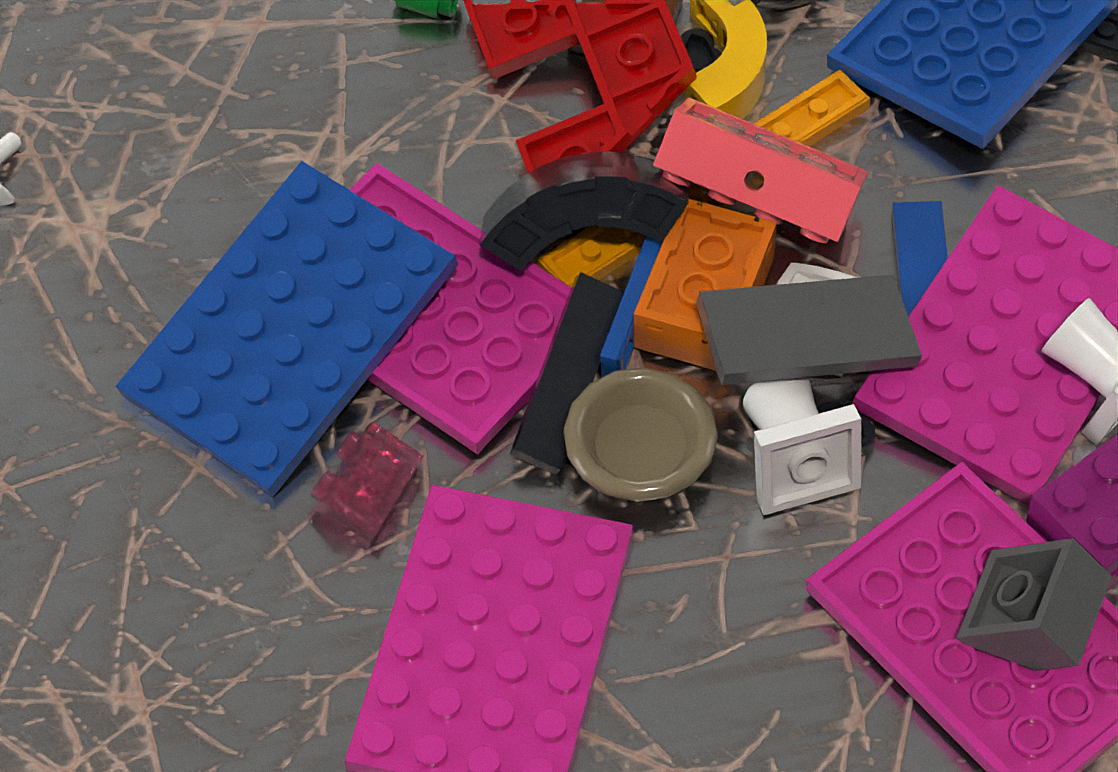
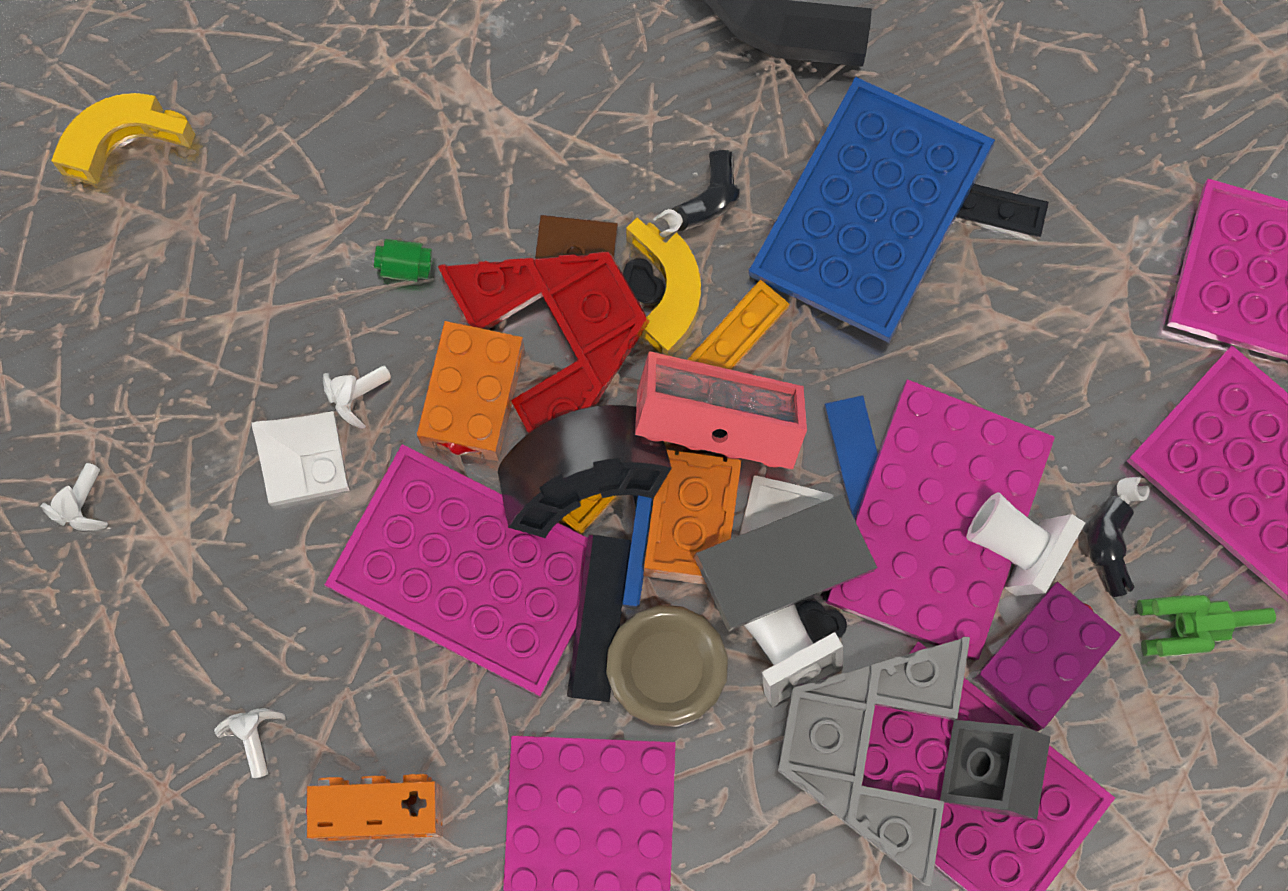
camera: 15 degrees left, 20 degrees up
blue plate [116,161,458,497] -> none
clear pink bracket [309,421,424,542] -> none
none -> white plant [214,708,285,778]
none -> white plate [251,411,349,506]
none -> orange piece [306,774,443,842]
none -> white plant [323,366,391,429]
none -> orange piece [417,321,525,462]
none -> light grey wing [778,637,970,886]

